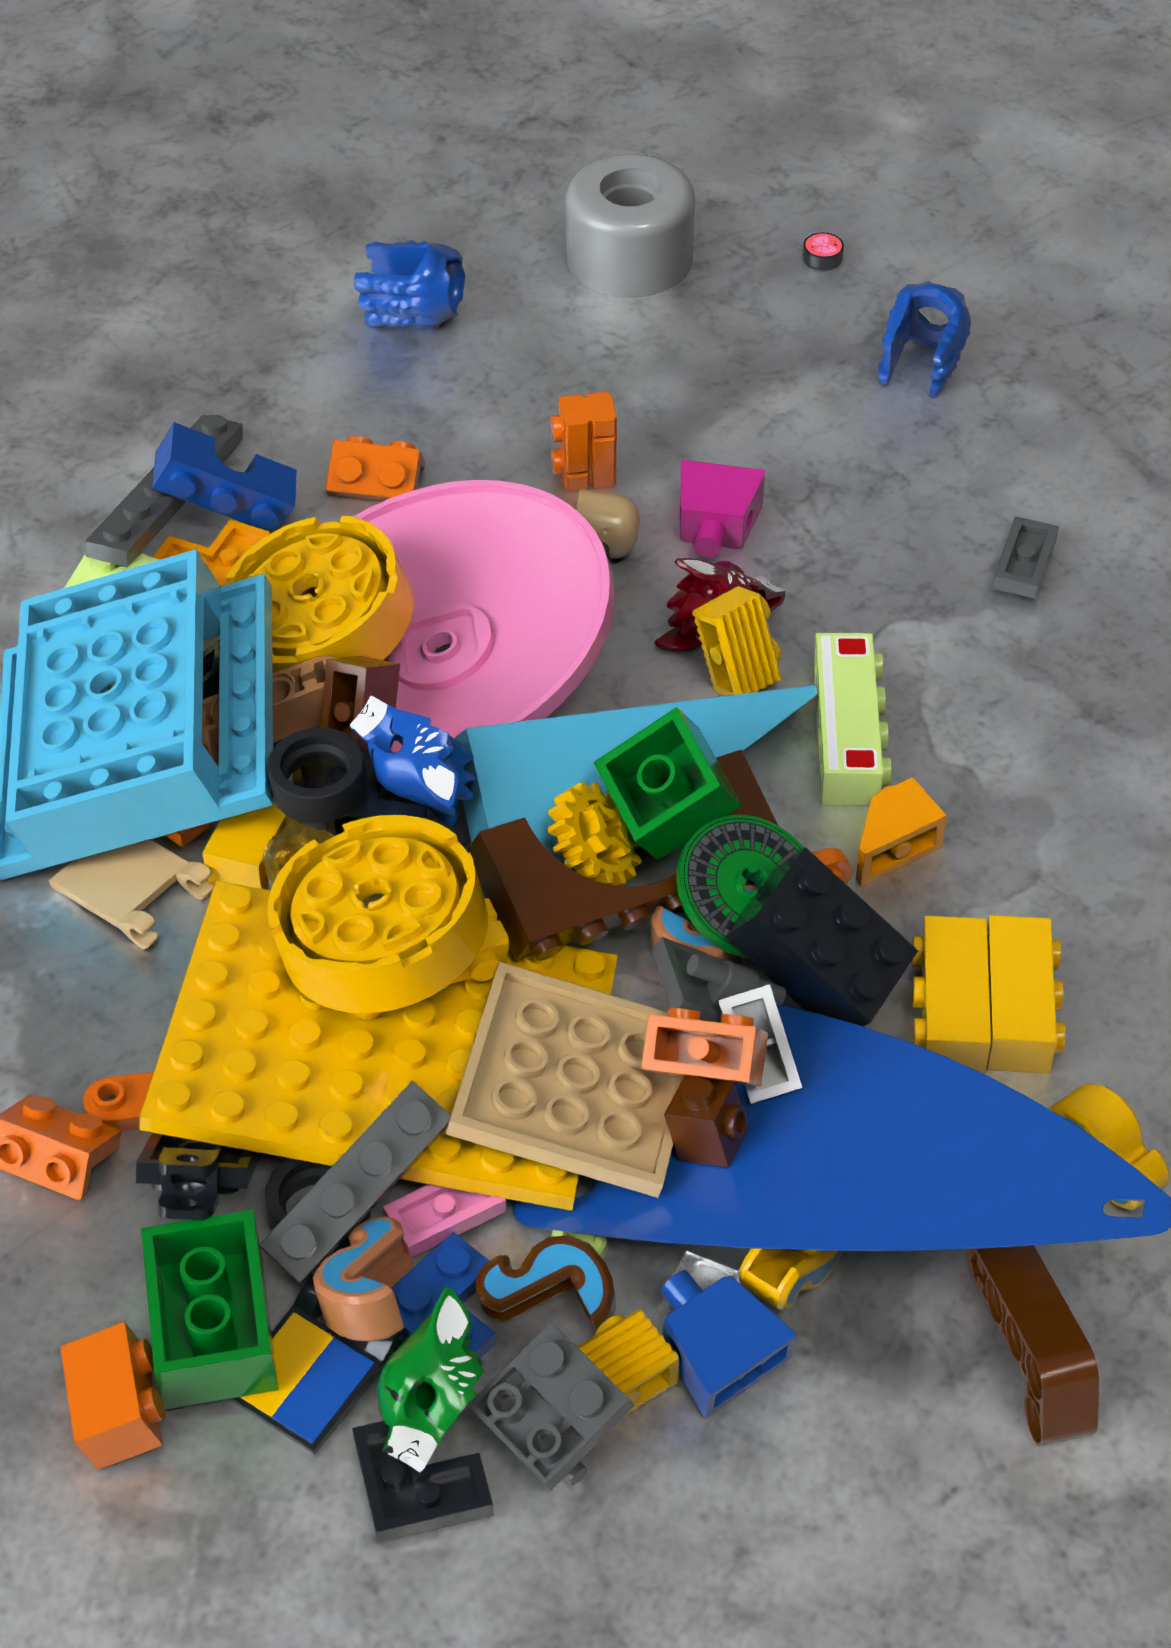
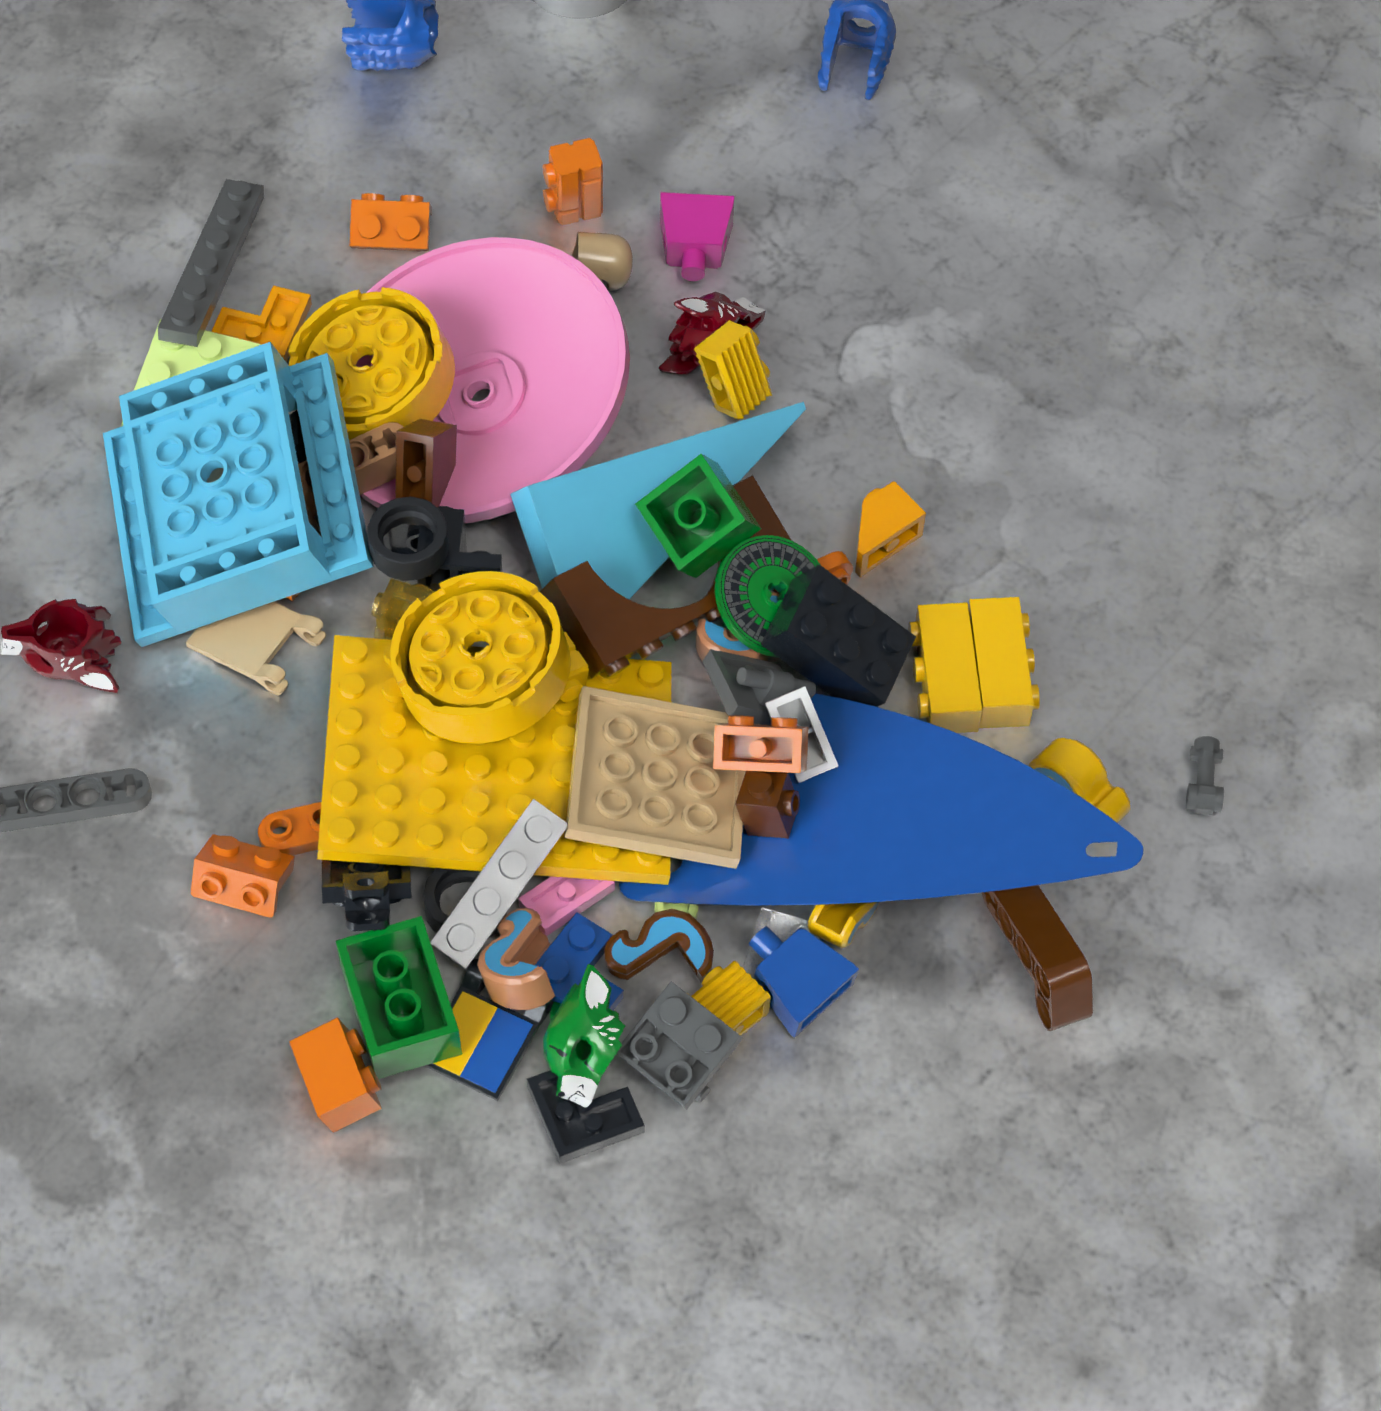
camera: 10 degrees left, 10 degrees up
blue arch [152,422,297,533] -> none
yellow brick [203,799,304,890] -> none
blue piece [350,696,476,827] -> none
yellow gear [548,782,642,886] -> none
yellowish green brick [813,633,891,806] -> none
dark grey plate [992,516,1059,599] -> none

